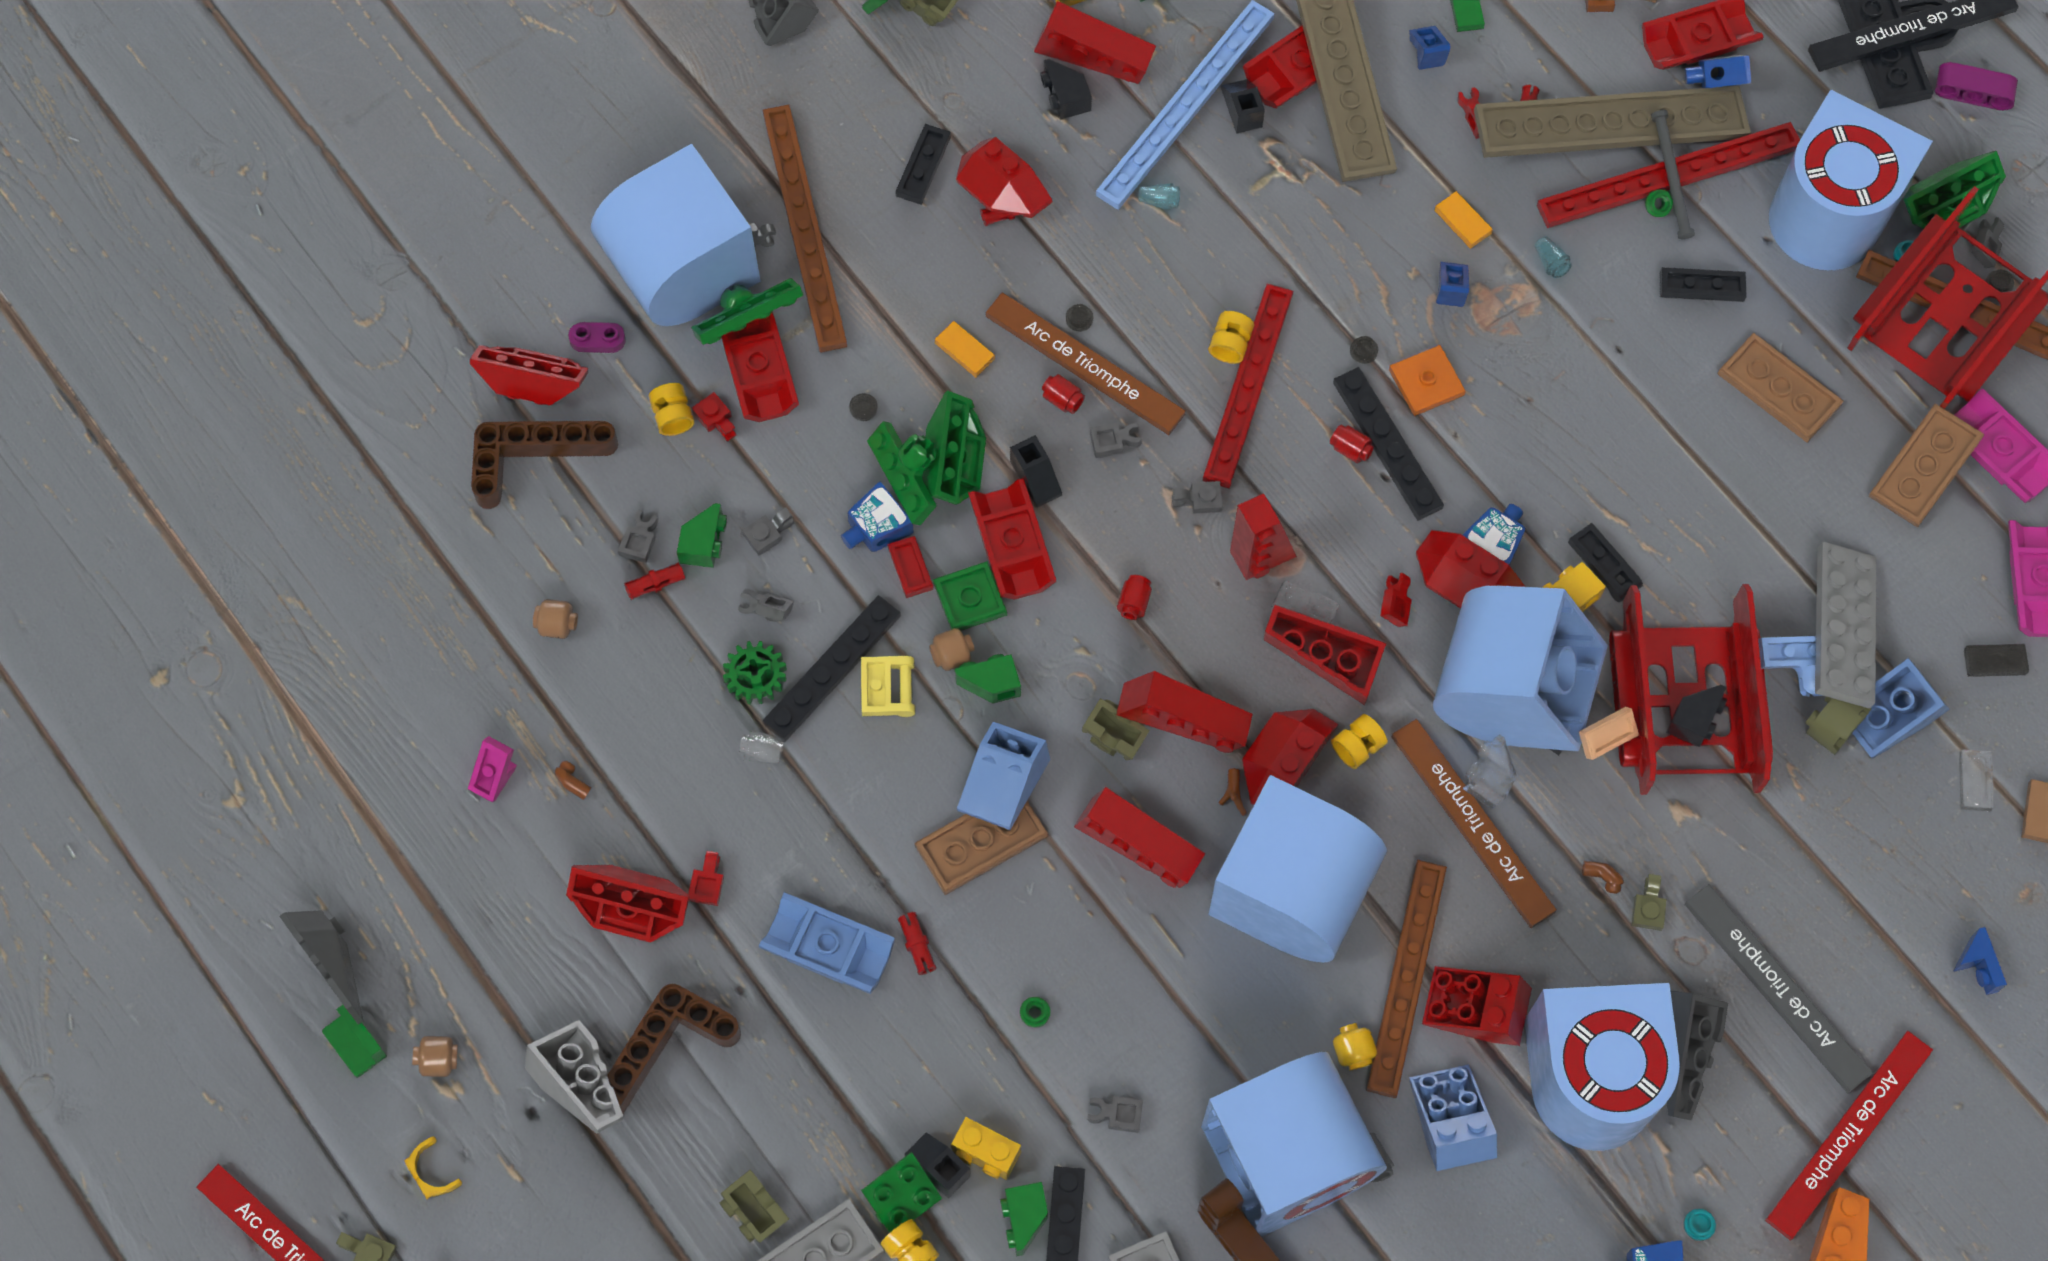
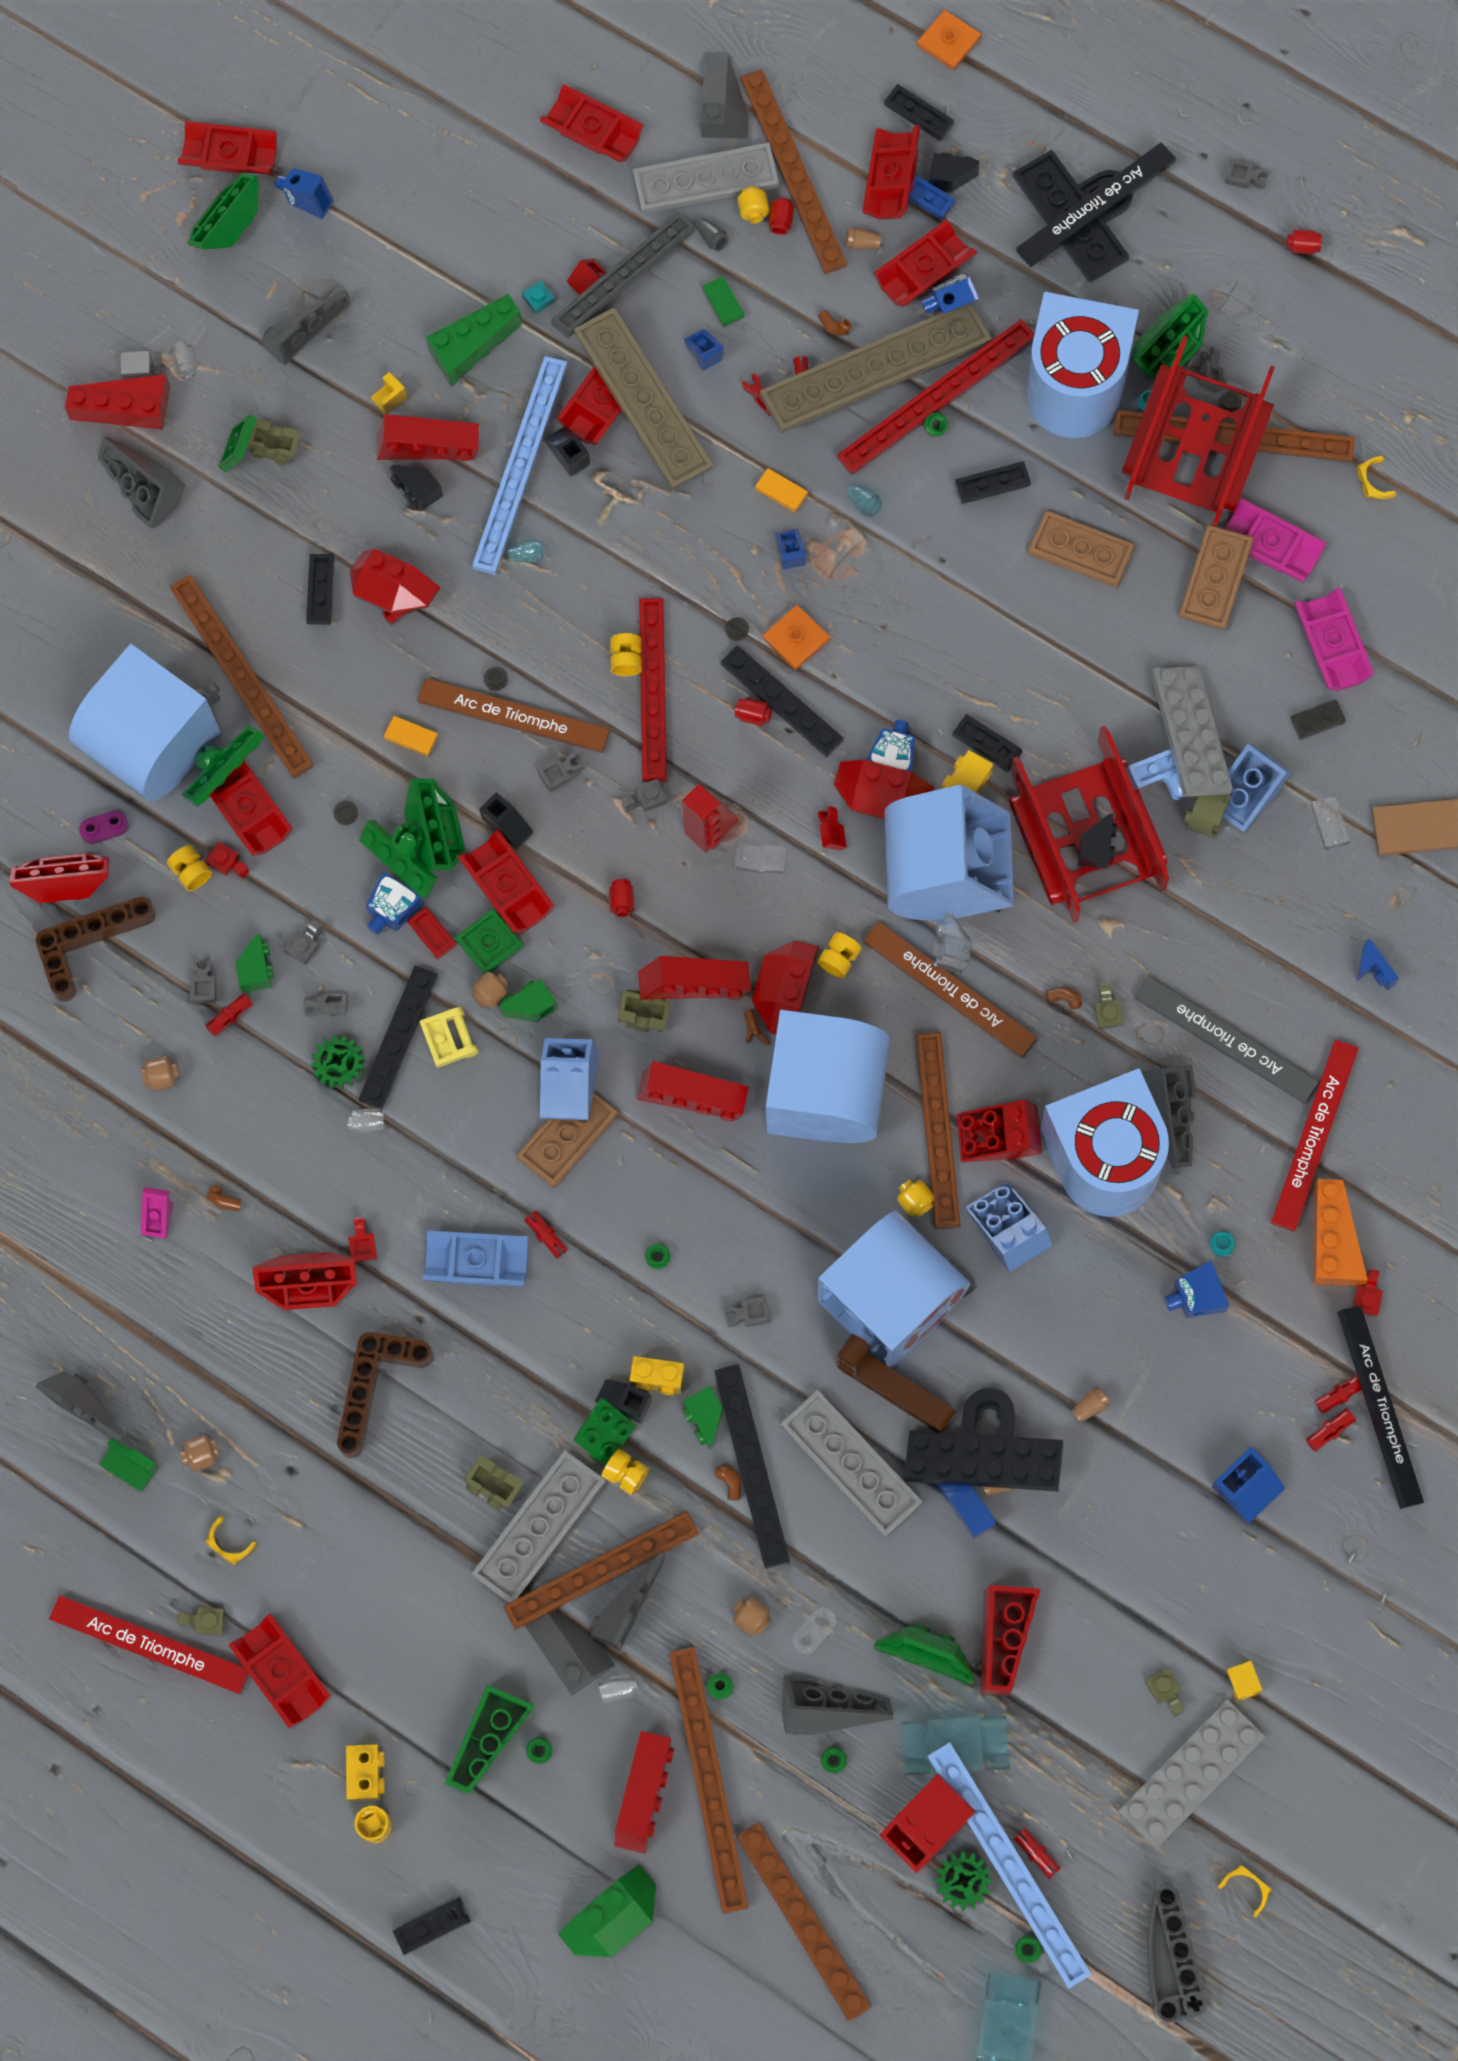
camera: 15 degrees left, 5 degrees up
light grey wedge [525,1020,623,1134] -> none
red brick [1042,374,1085,414] -> none
red wedge [1264,605,1386,705] -> none
light nougat tile [1579,707,1639,760] -> none
dark grey bar [1651,110,1695,240] -> none
magenta beam [1935,62,2018,111] -> none
none -> dark orange arm [818,310,851,336]

